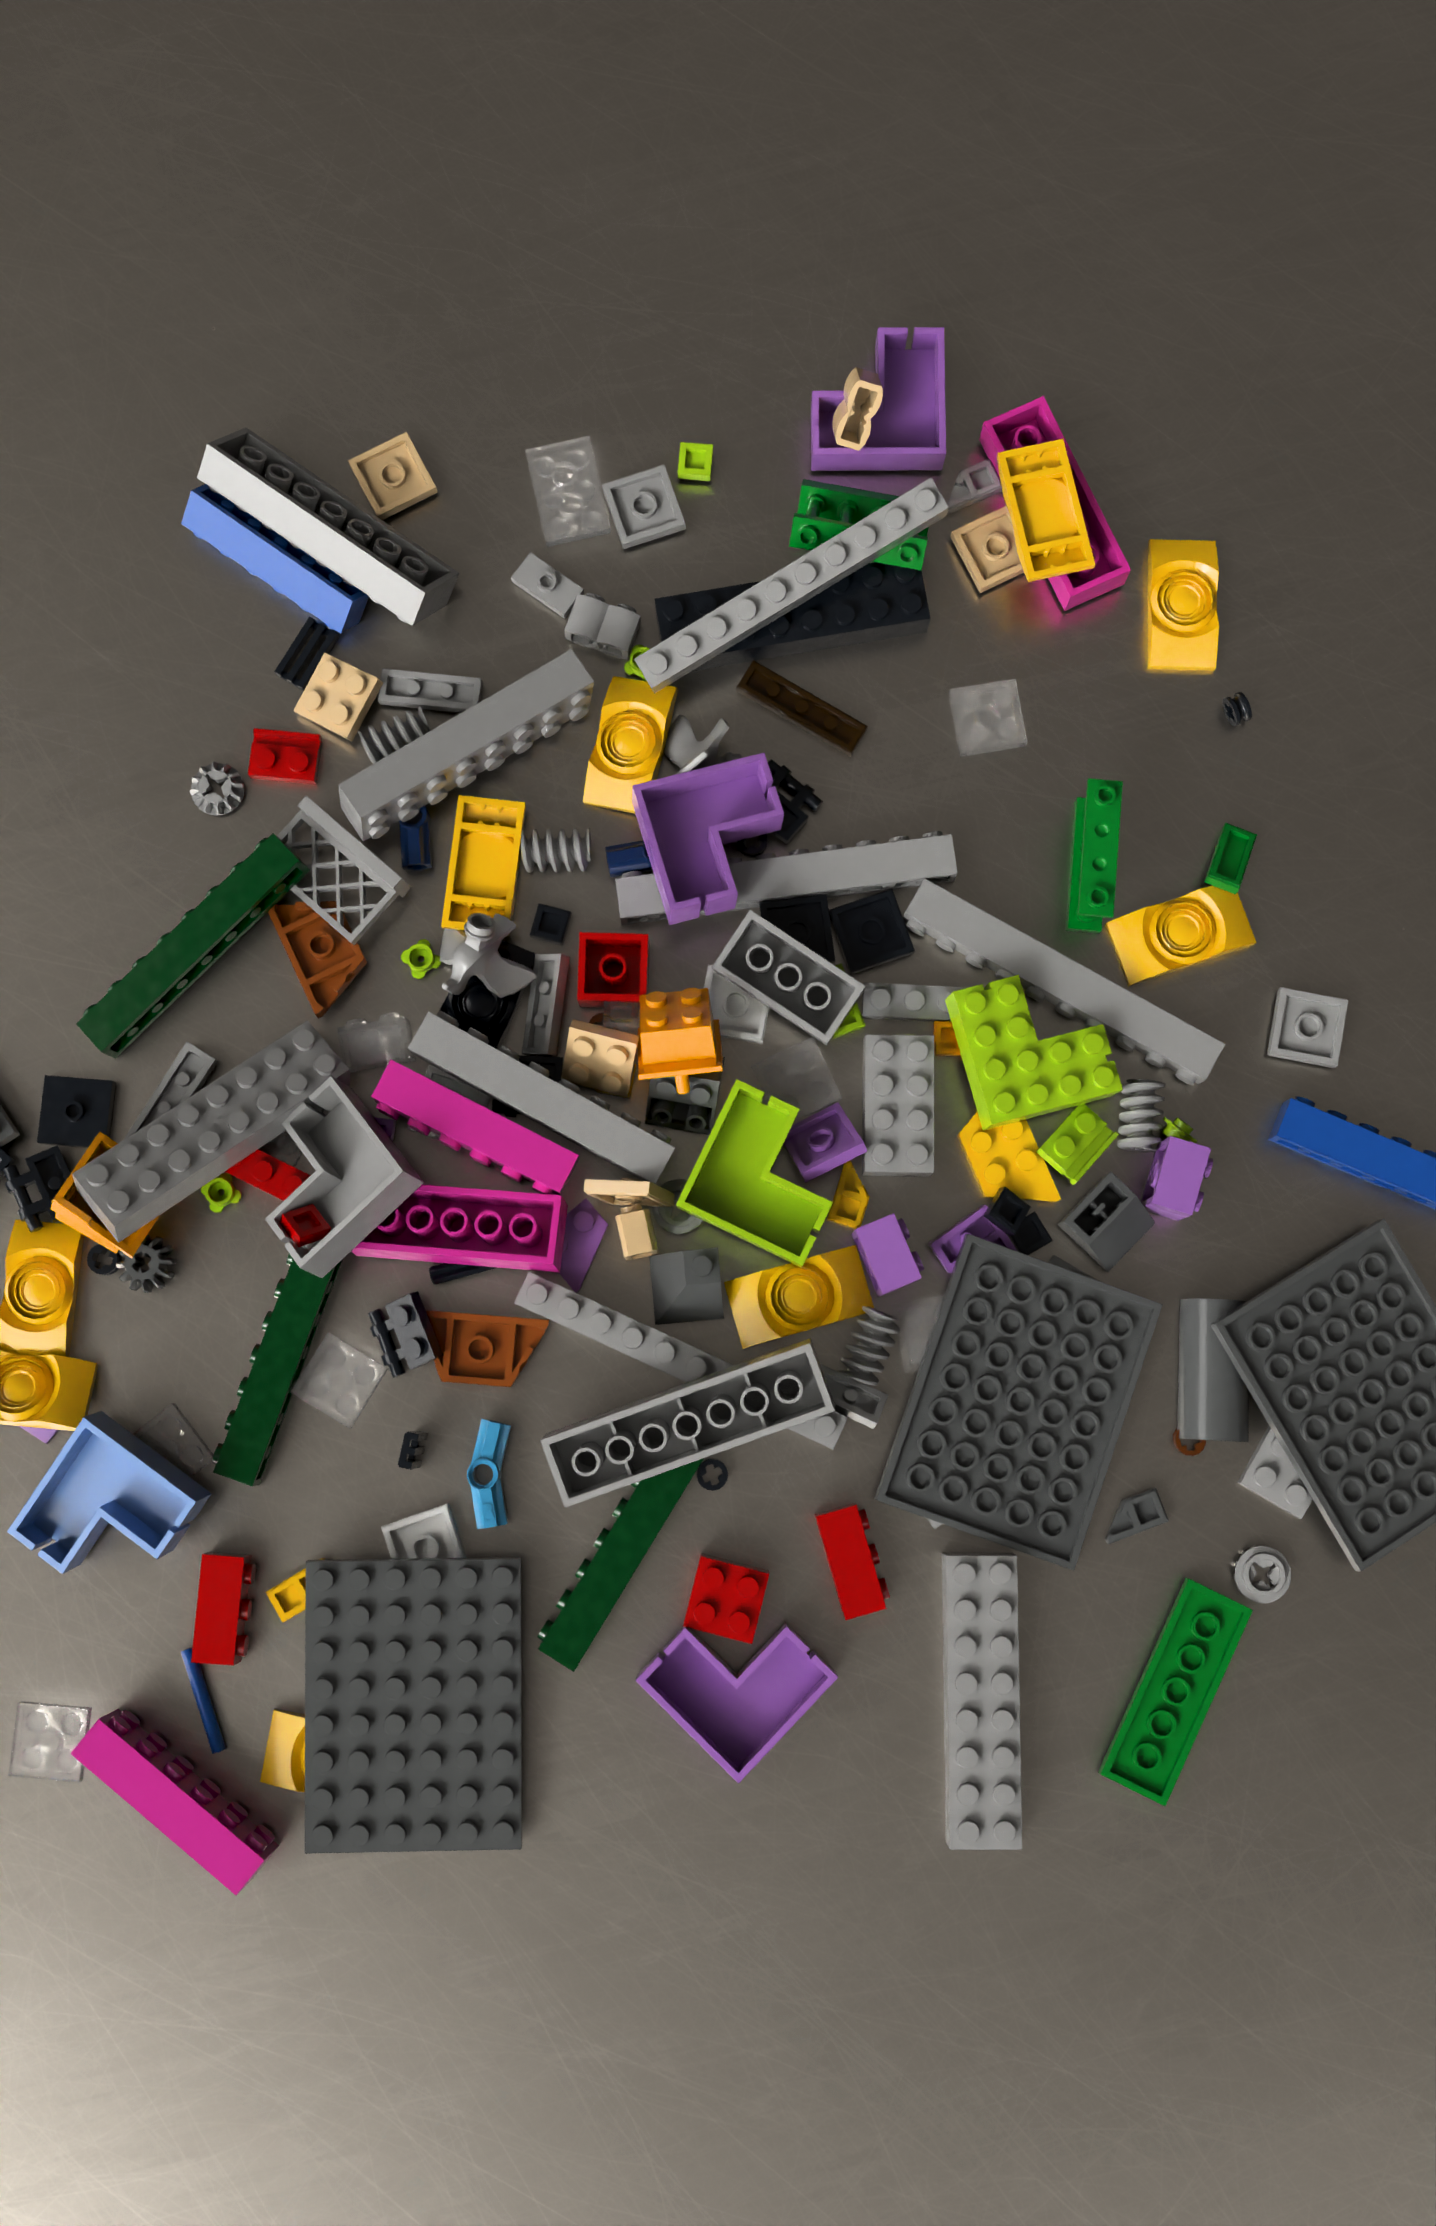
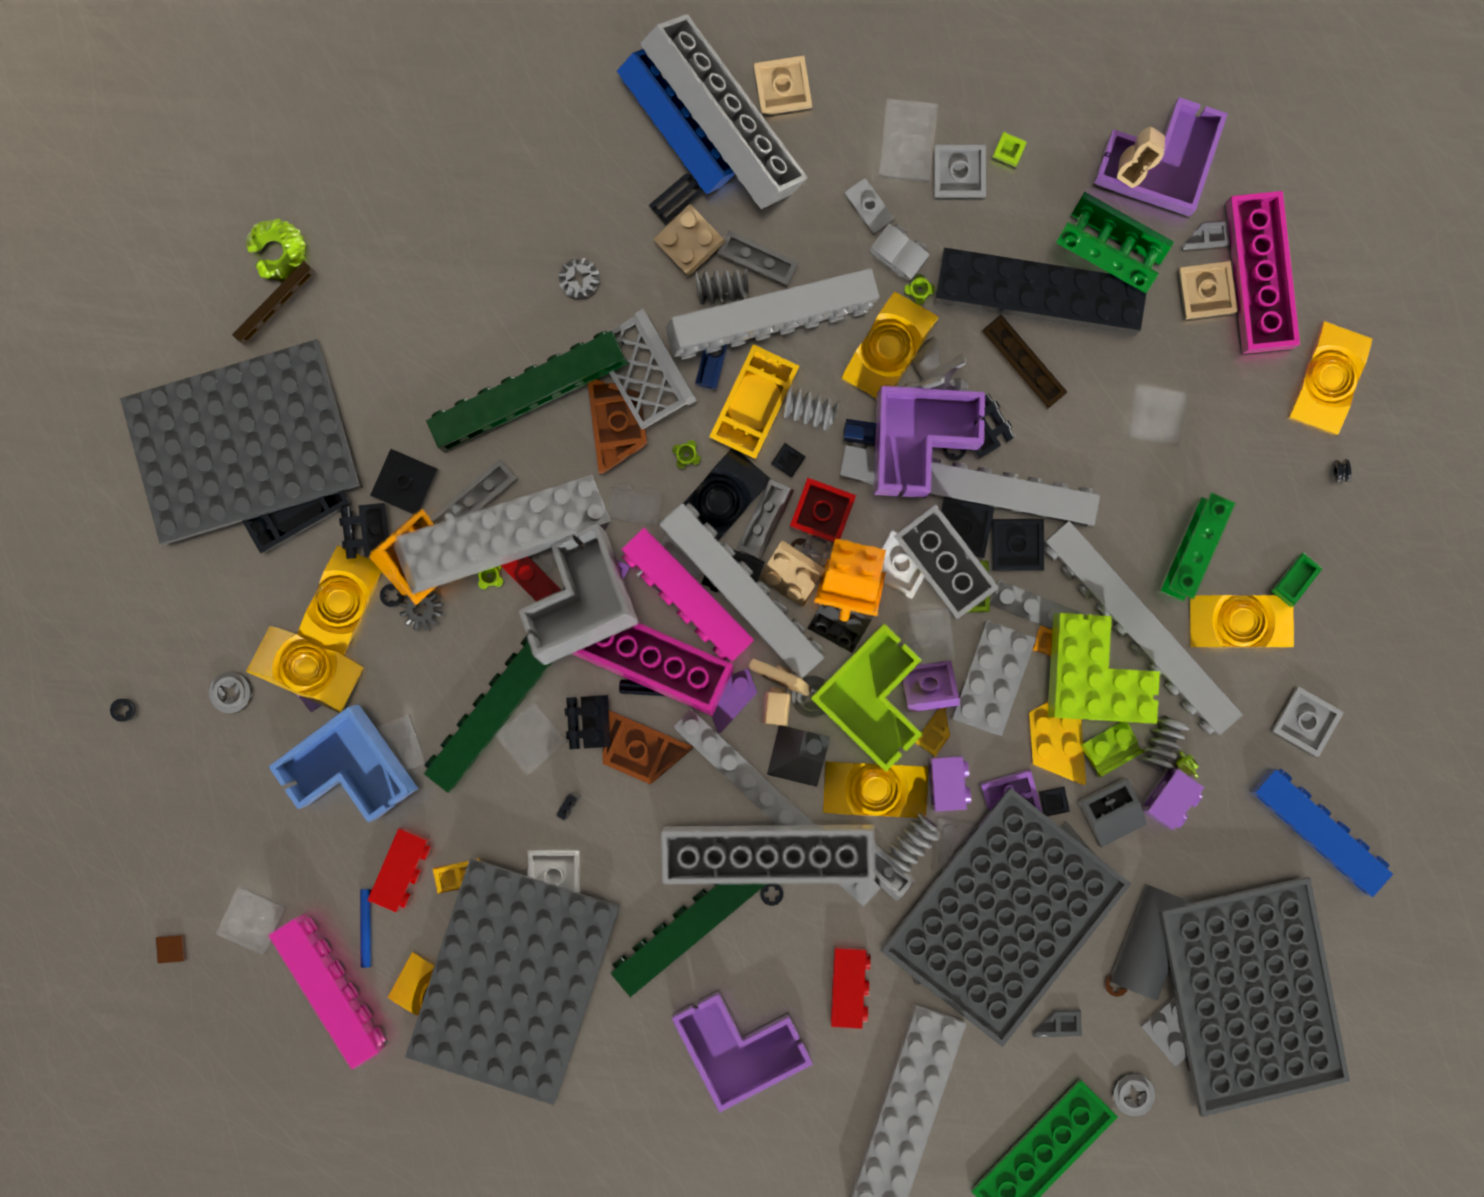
camera: 20 degrees right, 5 degrees up
red plate [248,728,322,785] -> none
red plate [280,1204,331,1247] -> none
light grey animal [440,913,537,998] -> none
dark azure piece [467,1419,511,1529] -> none
light grey brick [634,477,949,694] -> none
red brick [683,1553,770,1644] -> none
black tile [983,1187,1031,1236] -> none
yellow slope [997,439,1095,582] -> none

